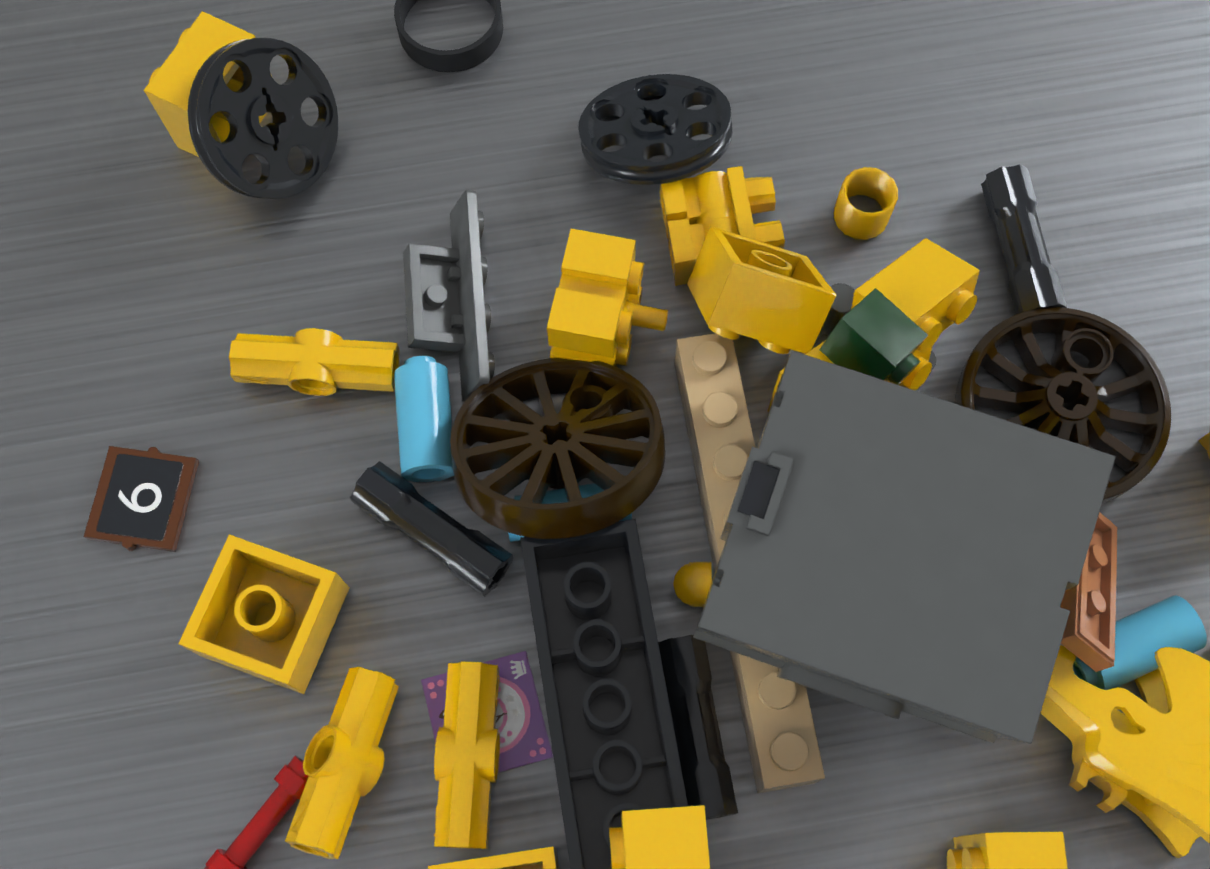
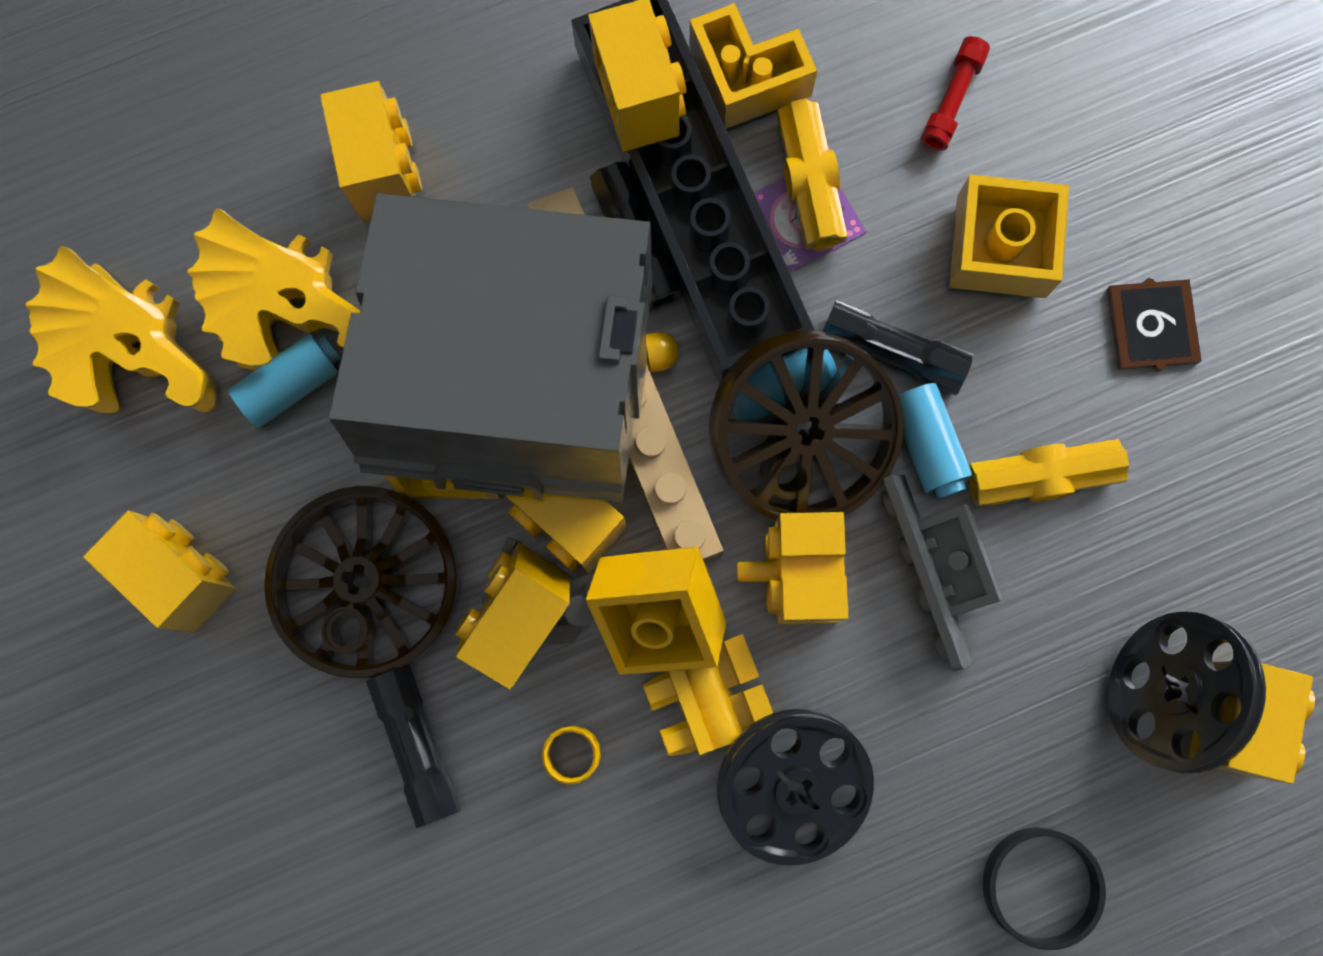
camera: 170 degrees right, 10 degrees up
yellow piece [285,667,399,859] -> none
dark green brick [819,288,928,385] -> none
nougat tile [1061,512,1118,672] -> none

